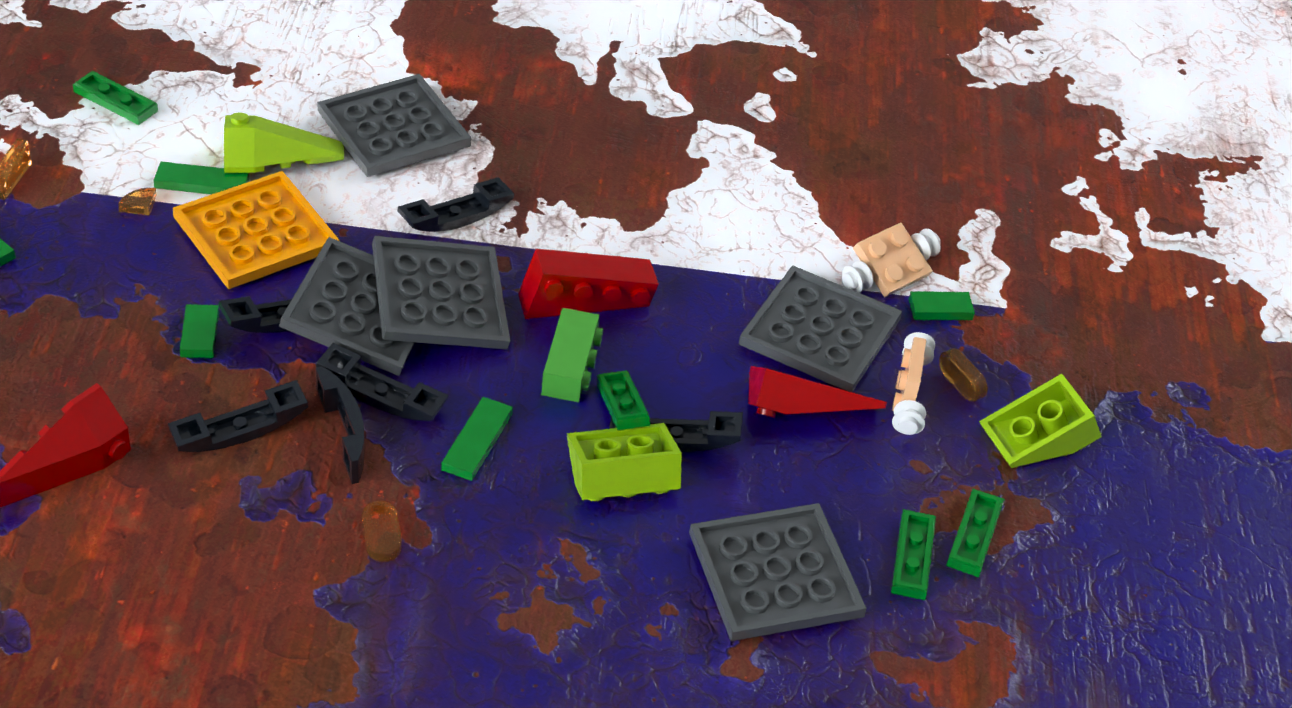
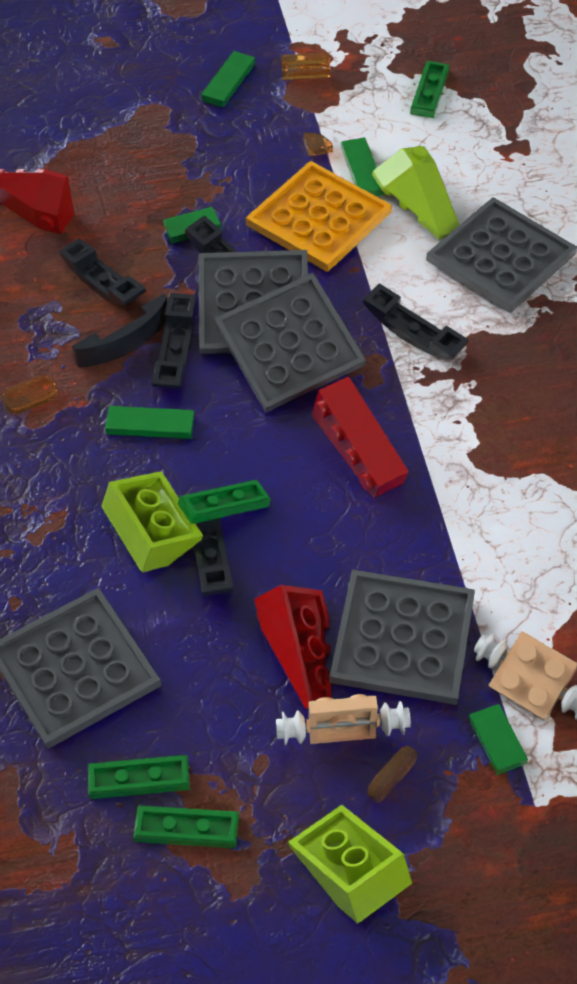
camera: 80 degrees right, 10 degrees up
bright green brick [541,308,603,402] -> none

